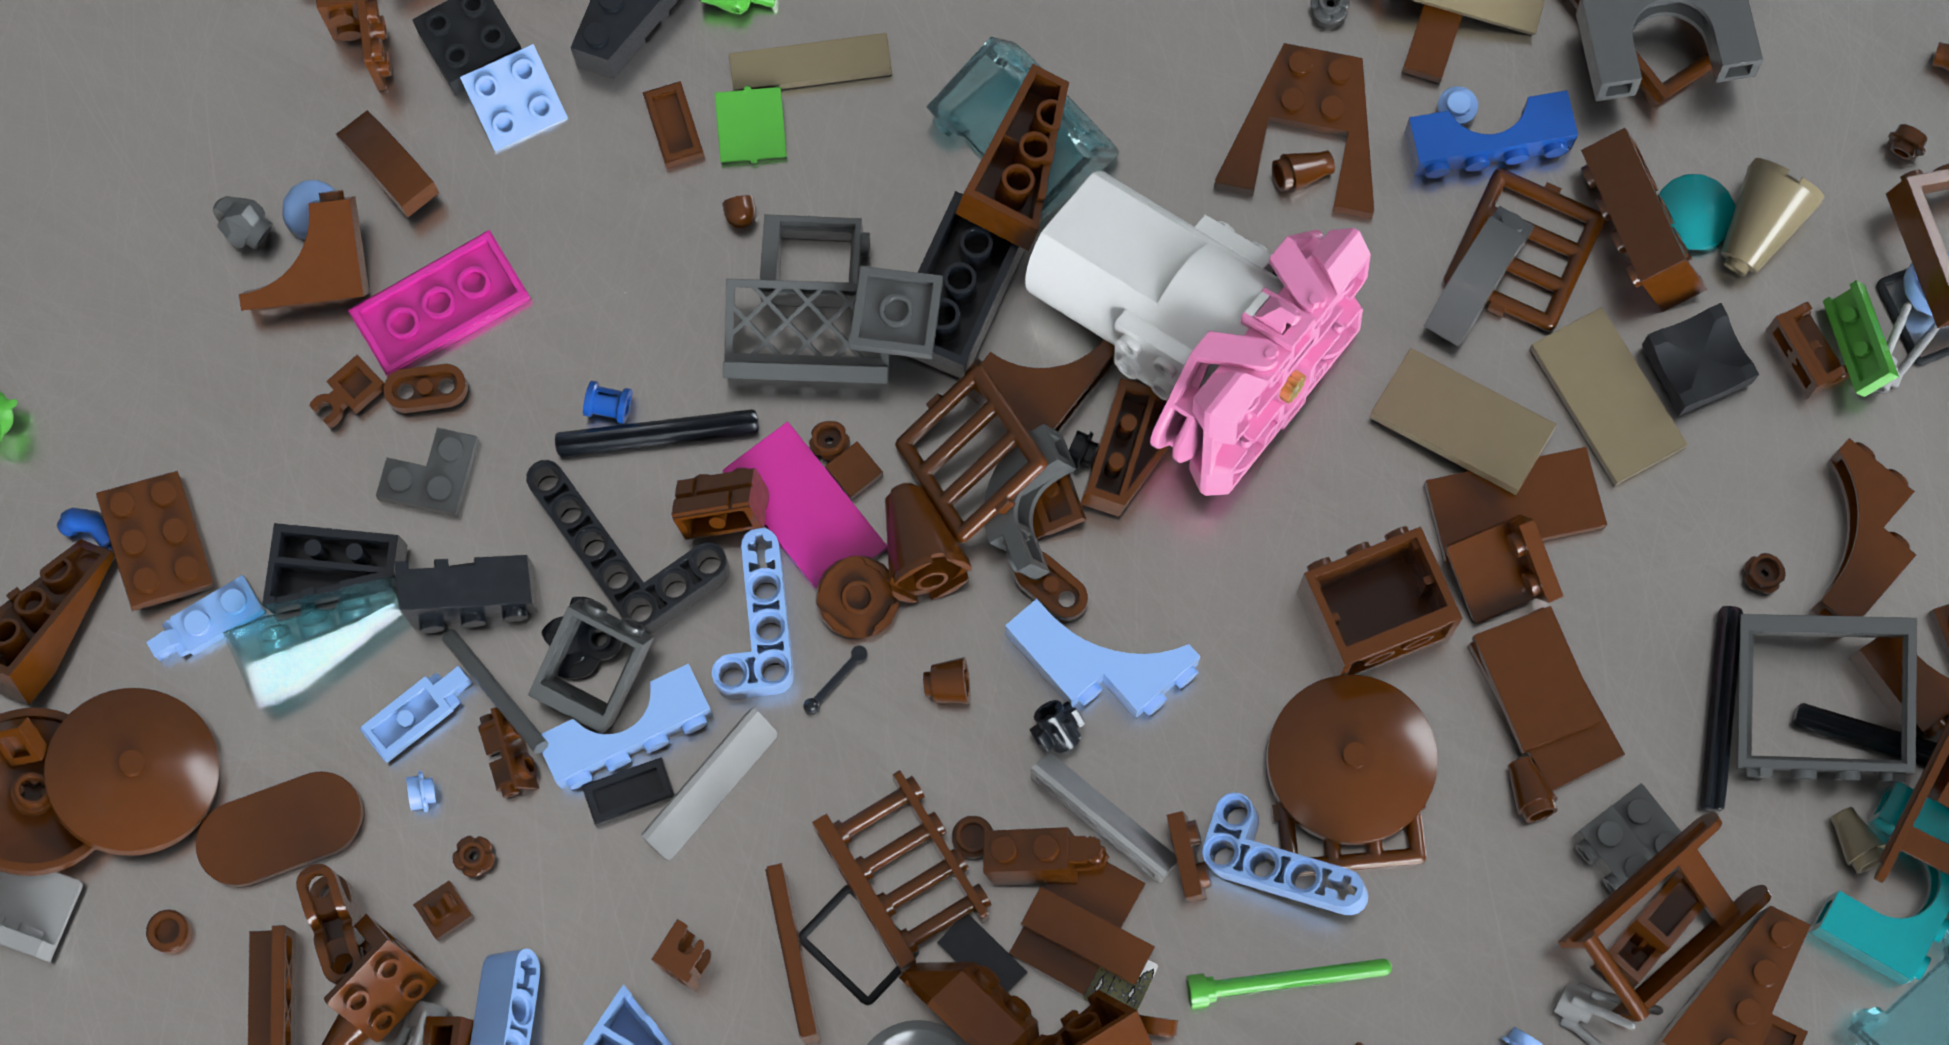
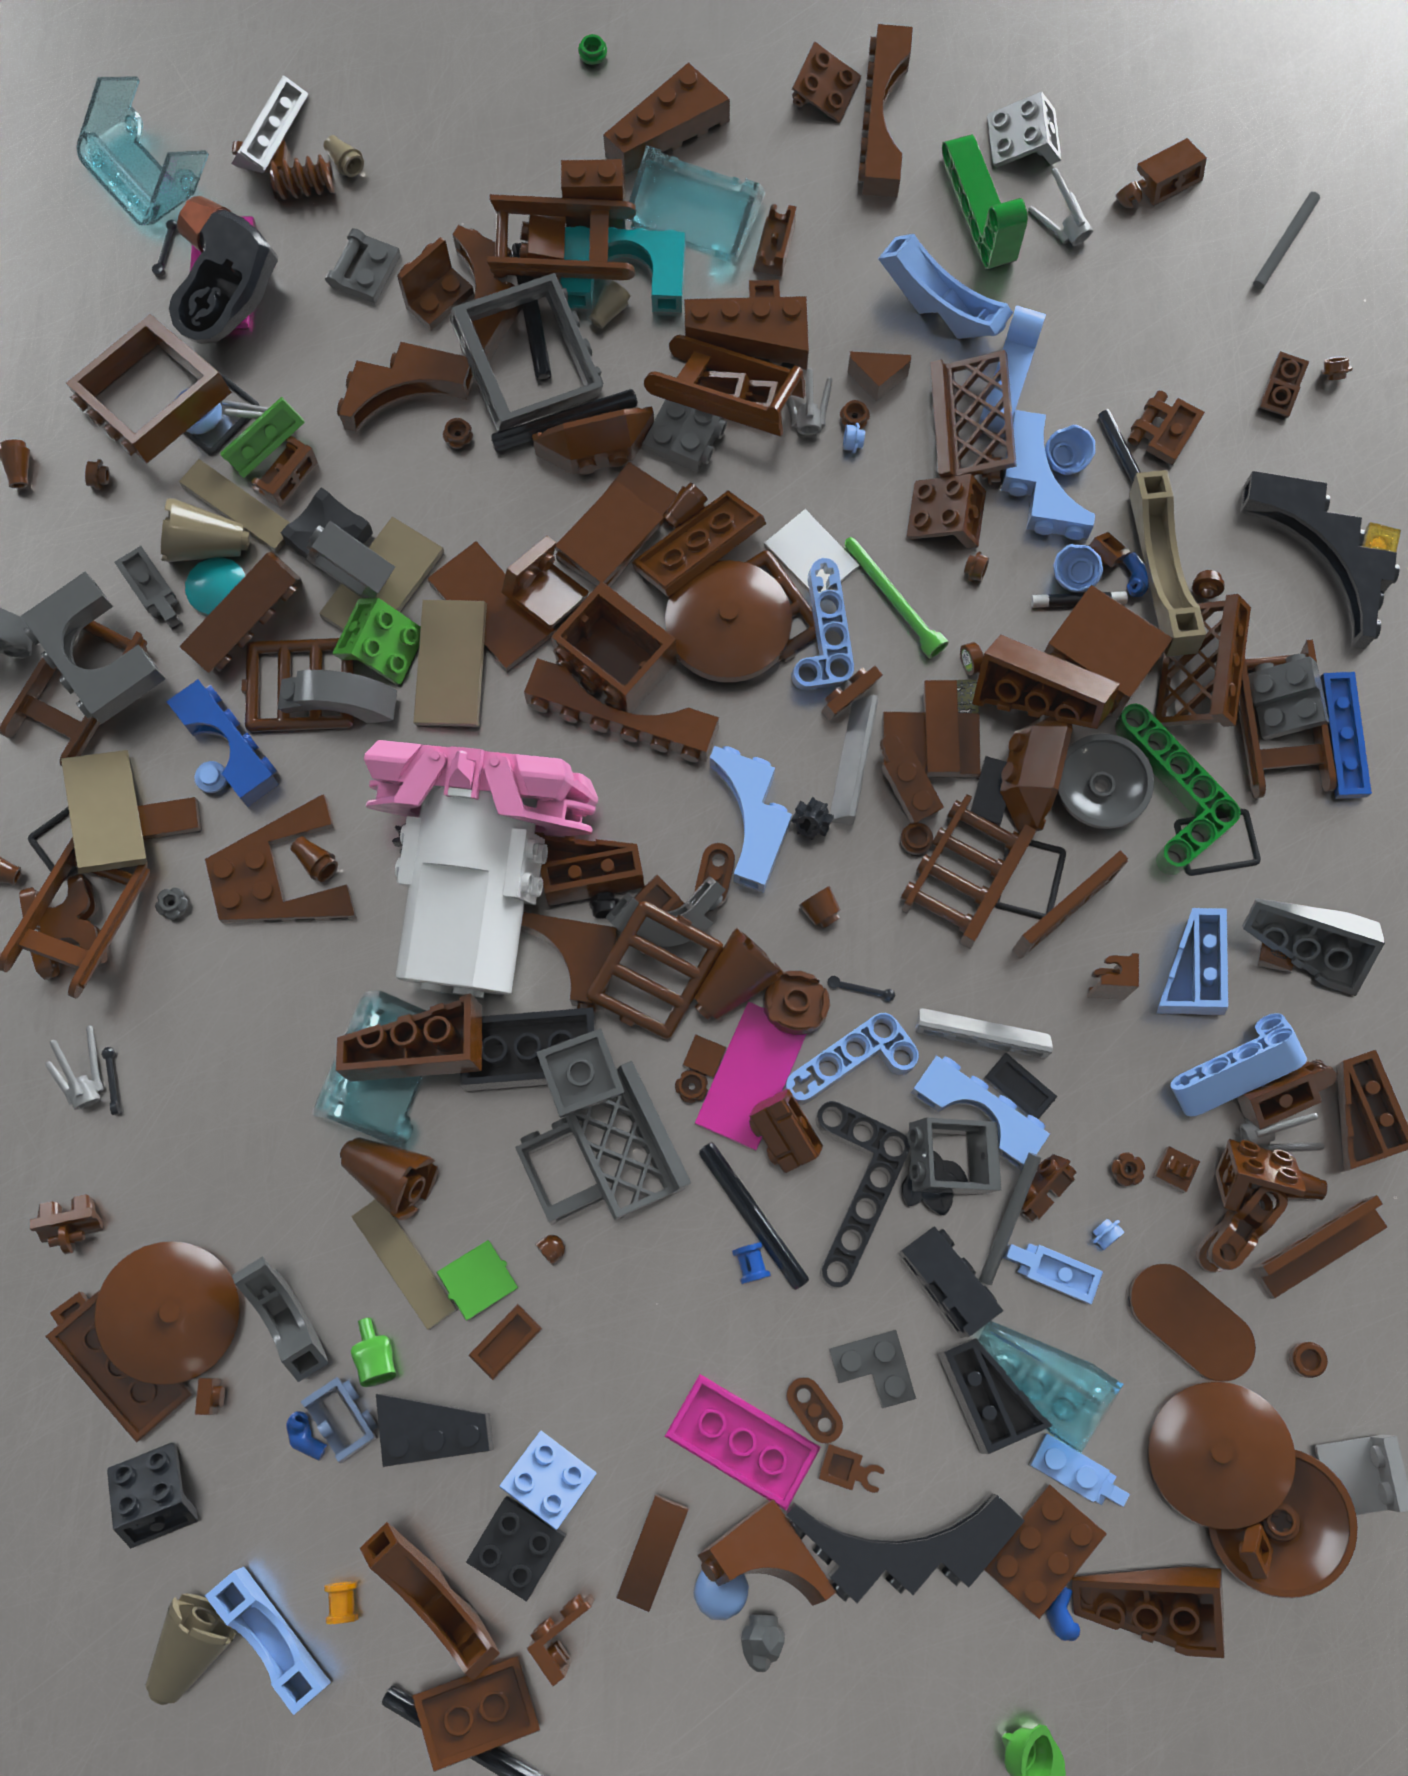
camera: 120 degrees left, 0 degrees up
none -> dark grey hinge [114,546,181,628]
none -> dark tan tile [179,459,290,553]
none -> dark grey window [306,521,395,598]
none -> bright green bracket [332,598,421,684]
none -> reddish brown cone [340,1137,438,1220]
none -> reddish brown arch [524,658,719,762]
none -> reddish brown wedge [532,406,654,475]
none -> reddish brown tile [631,490,766,597]
none -> white piece [764,509,859,593]
none -> black arch [785,1493,1025,1603]

